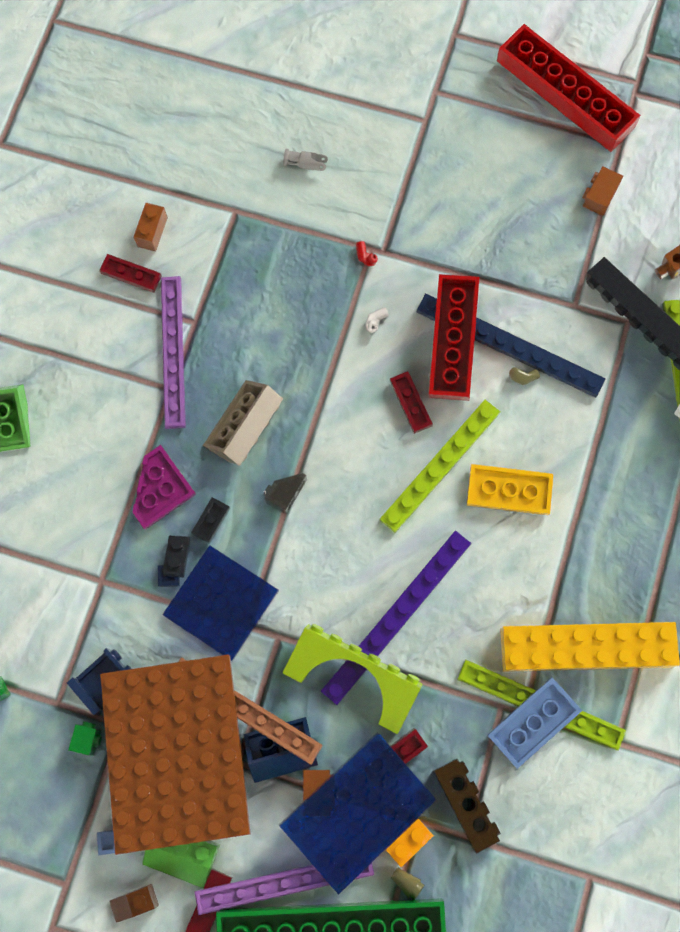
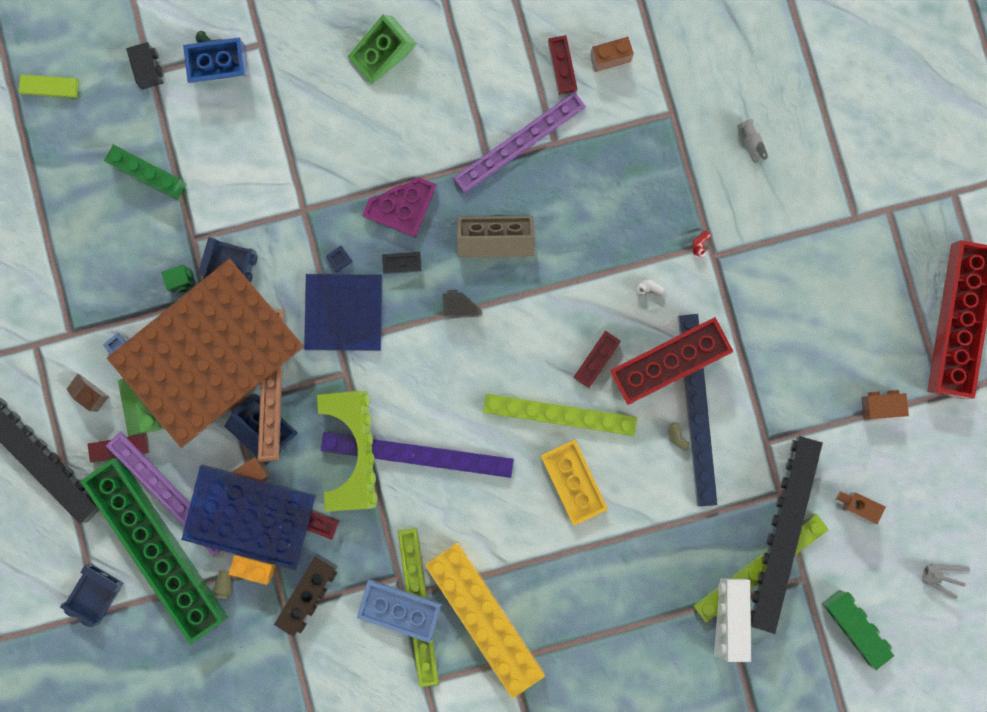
camera: 50 degrees right, 10 degrees up
black plate [162,535,190,578] -> none

